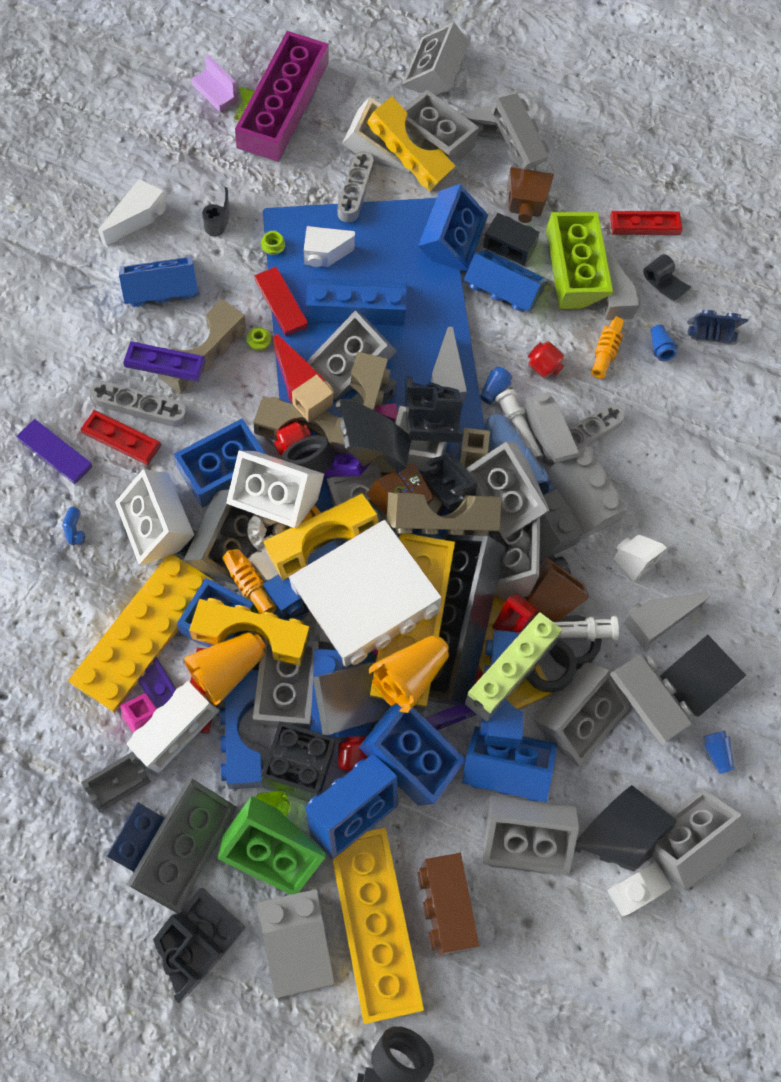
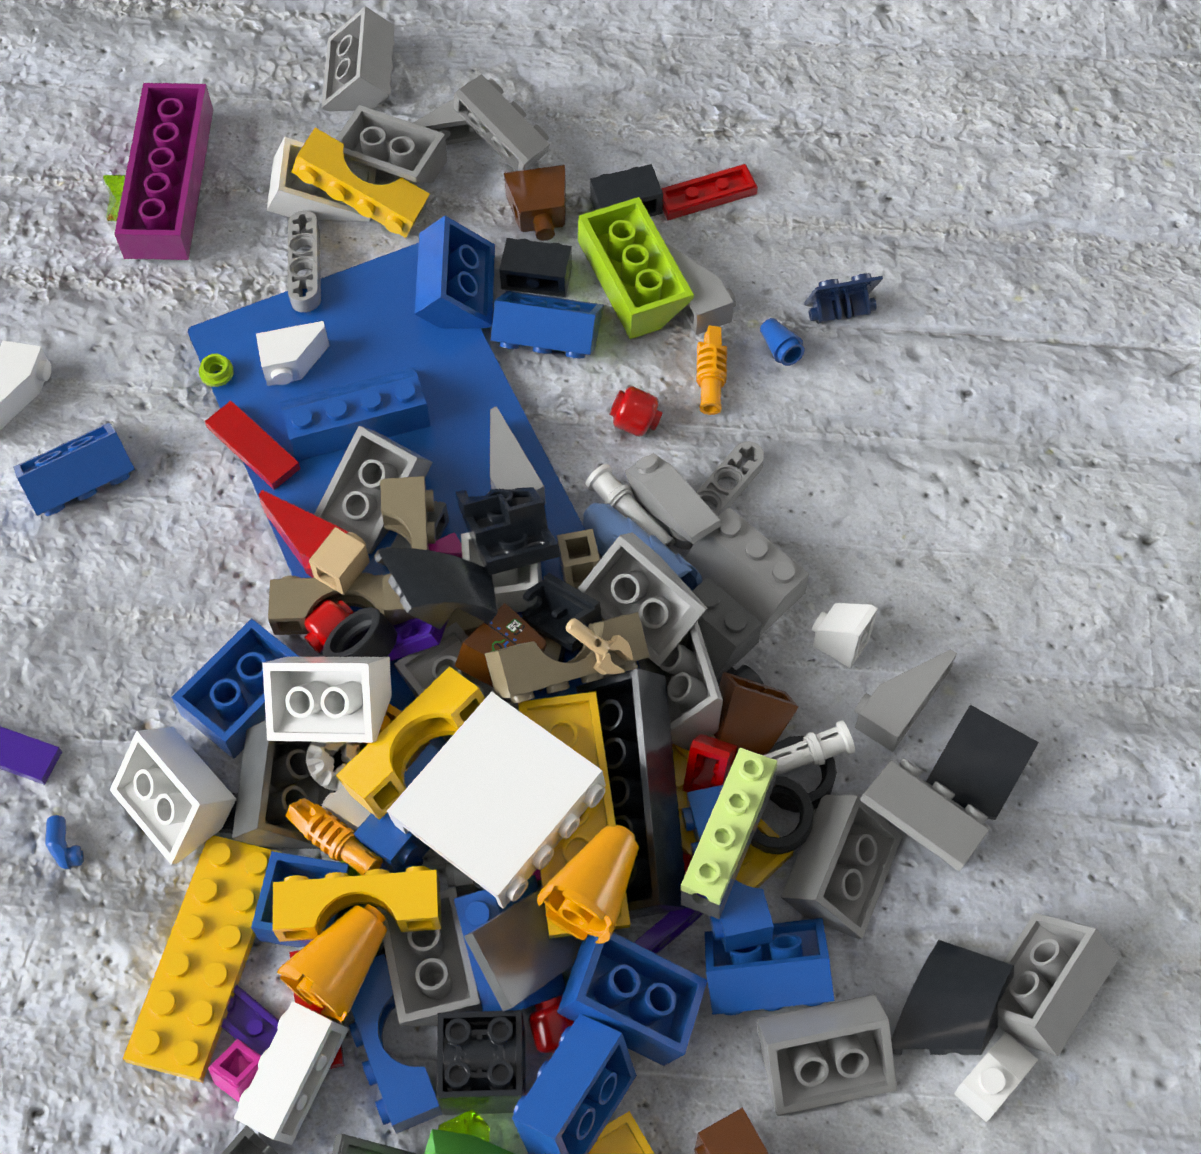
camera: 10 degrees left, 5 degrees down
red tile [80,410,161,466] -> none
light grey beam [90,381,187,427] -> none
dark purple tile [123,341,205,382] -> none
dark tan arch [158,299,246,394] -> none
lavender panel [192,55,238,112] -> none
black panel [202,186,230,237] -> none
lime plate [246,327,271,351] -> none
blue cone [480,367,513,405] -> none
black panel [643,254,691,301] -> none
blue cone [703,730,735,774] -> none
none -> tan bar [566,618,633,675]
none -> black brick [590,164,663,217]

